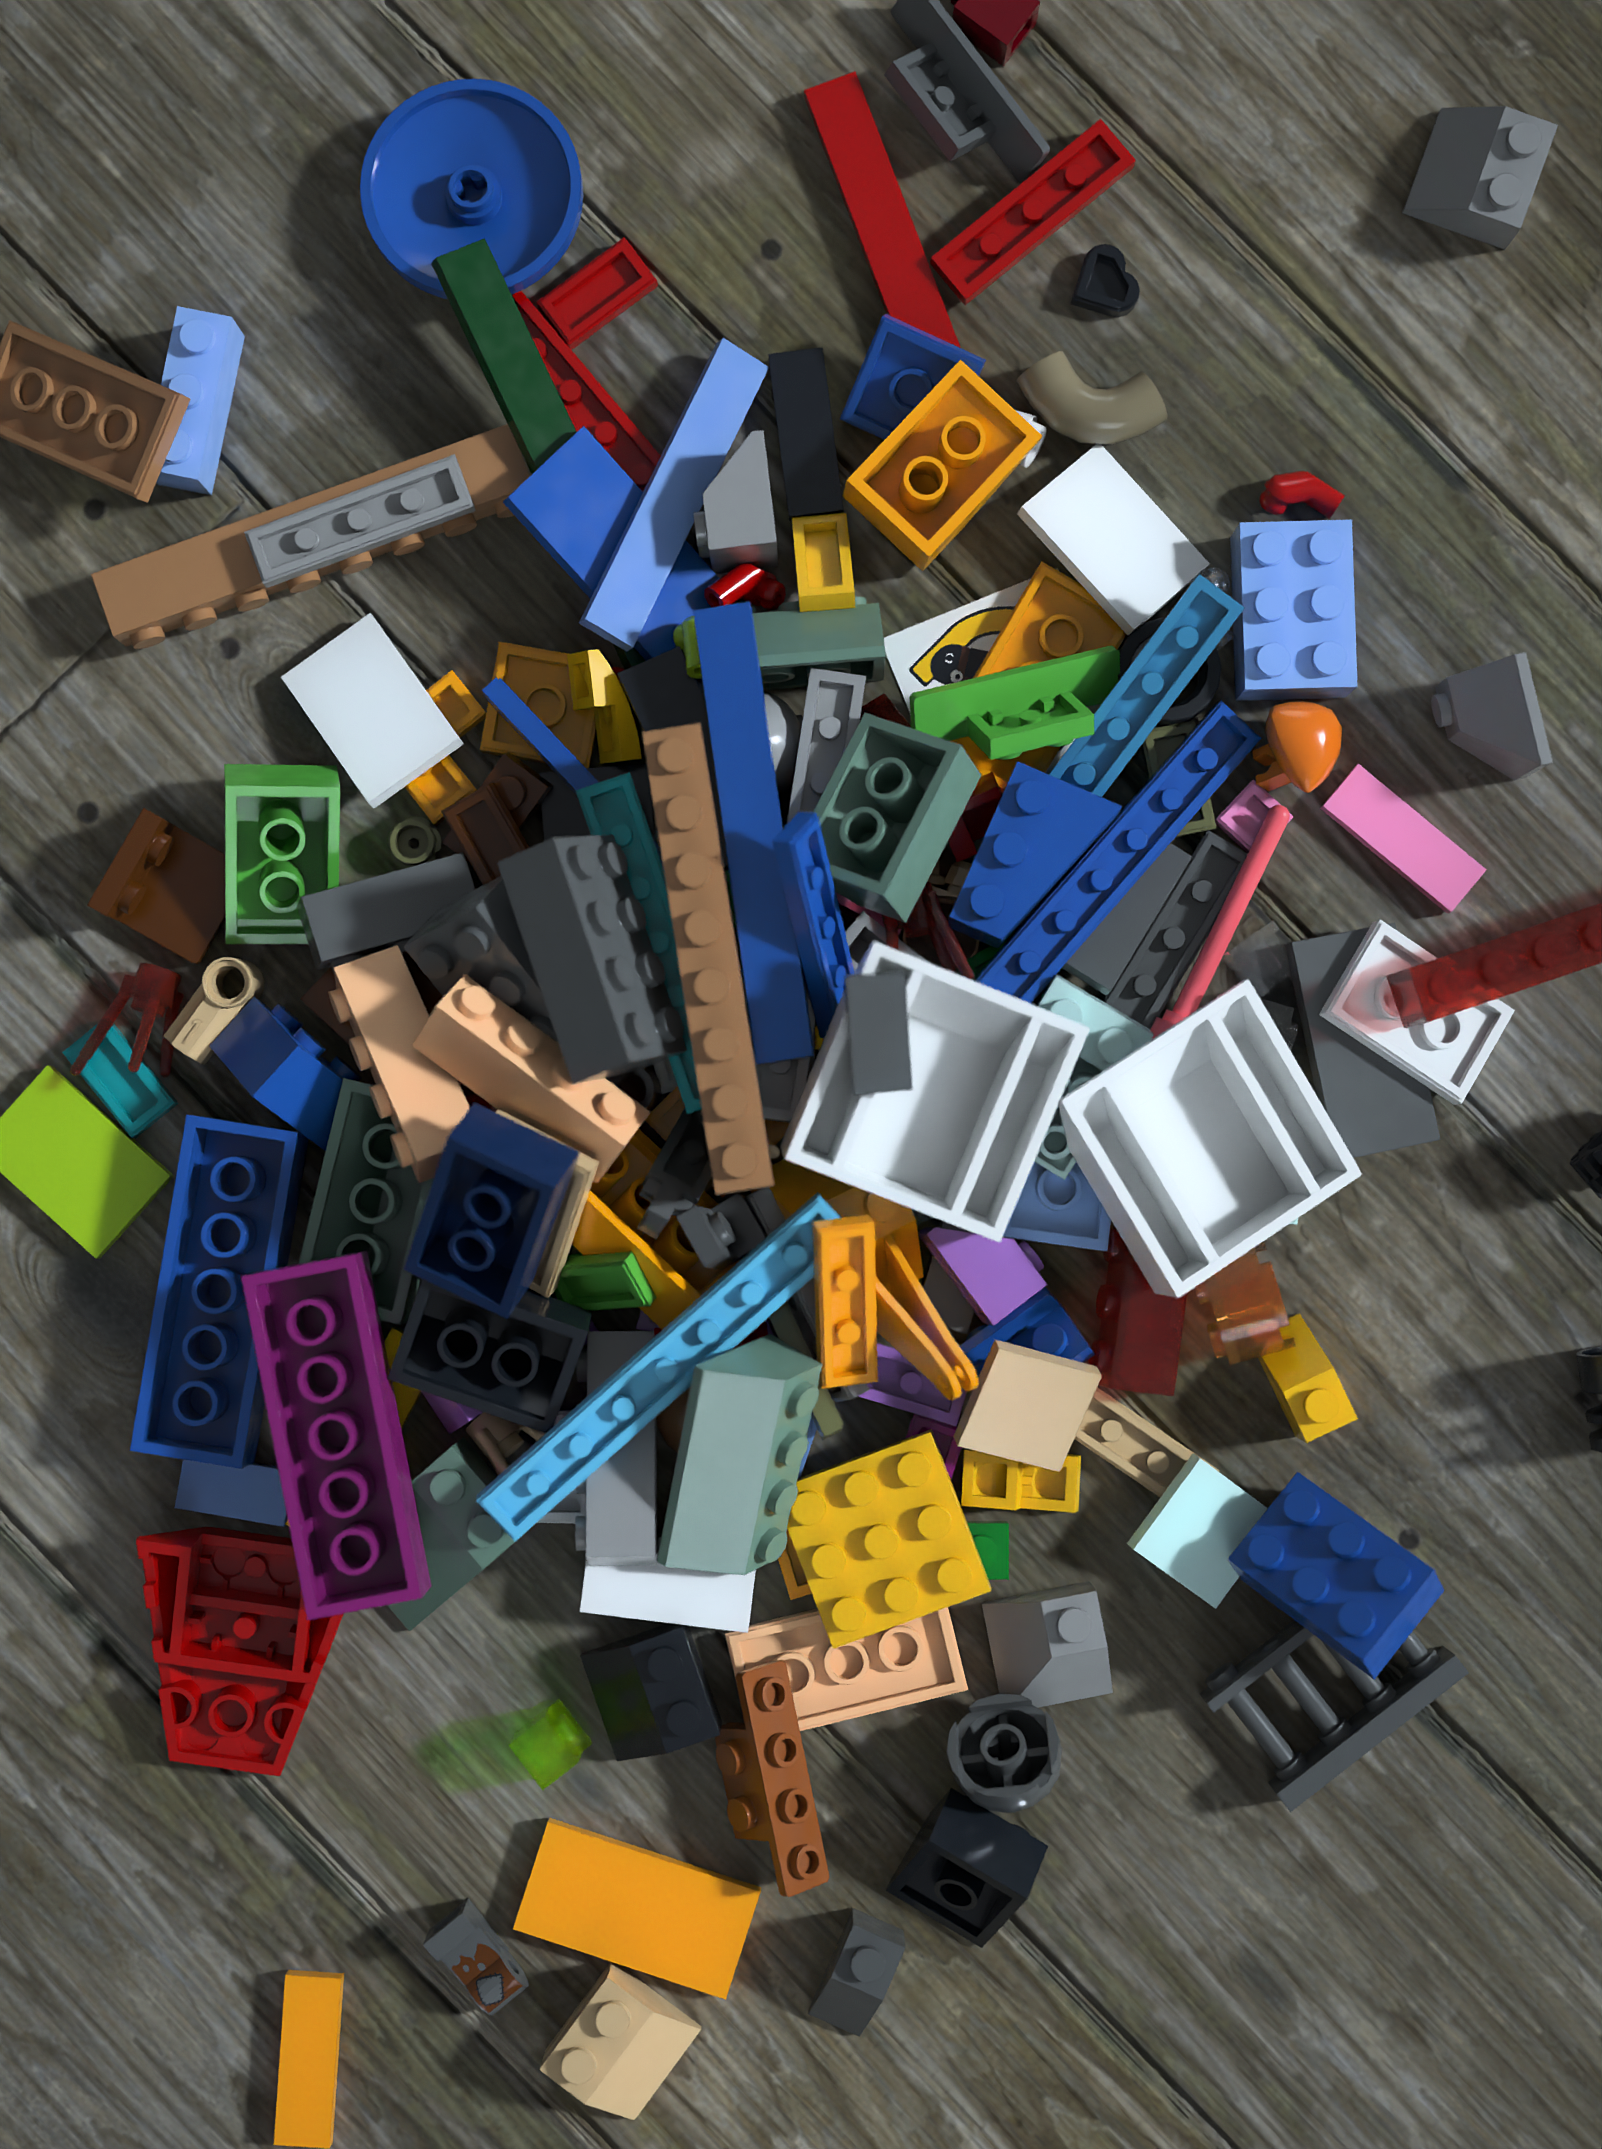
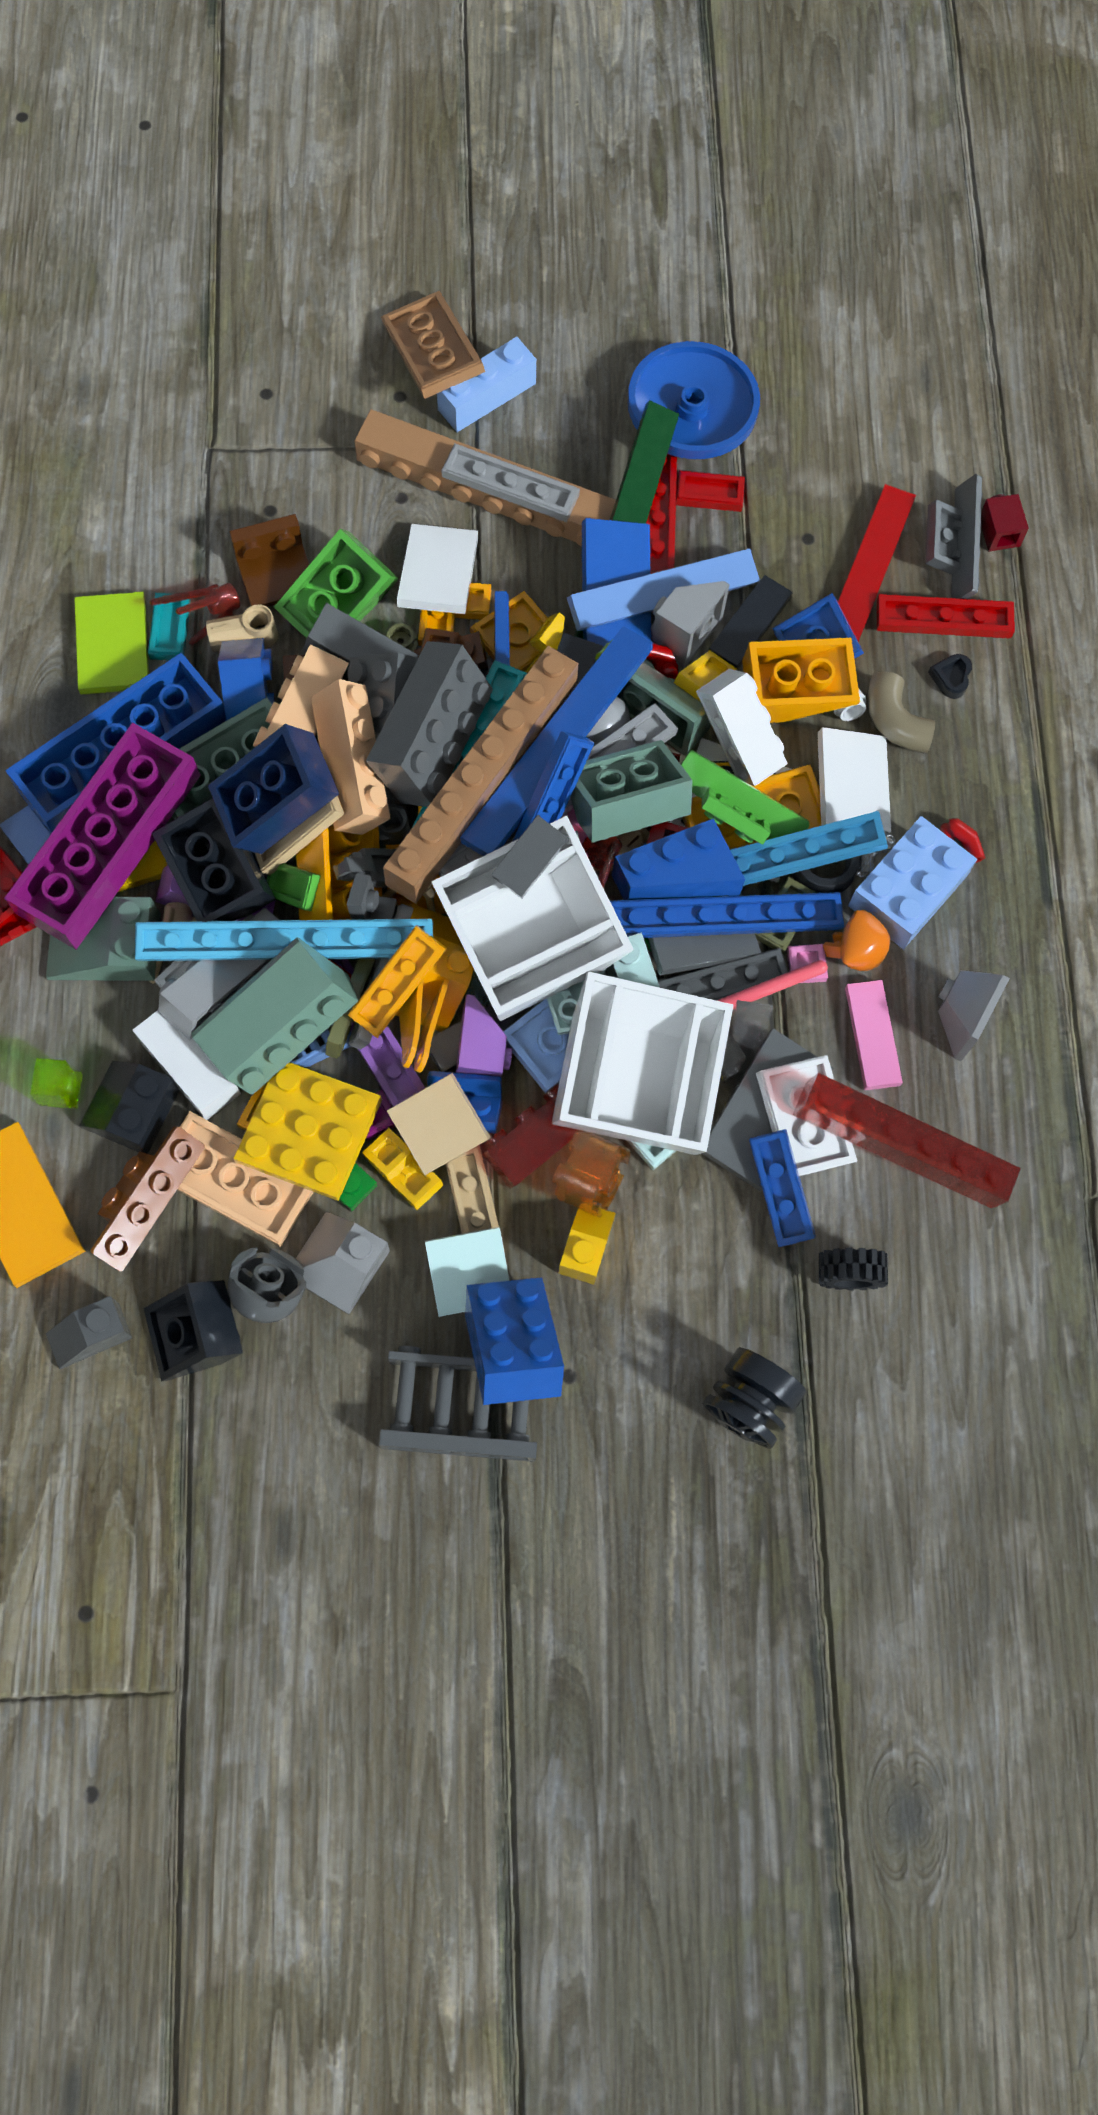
camera: 30 degrees right, 15 degrees down
none -> white brick [696,669,788,786]
none -> blue tile [749,1129,816,1247]

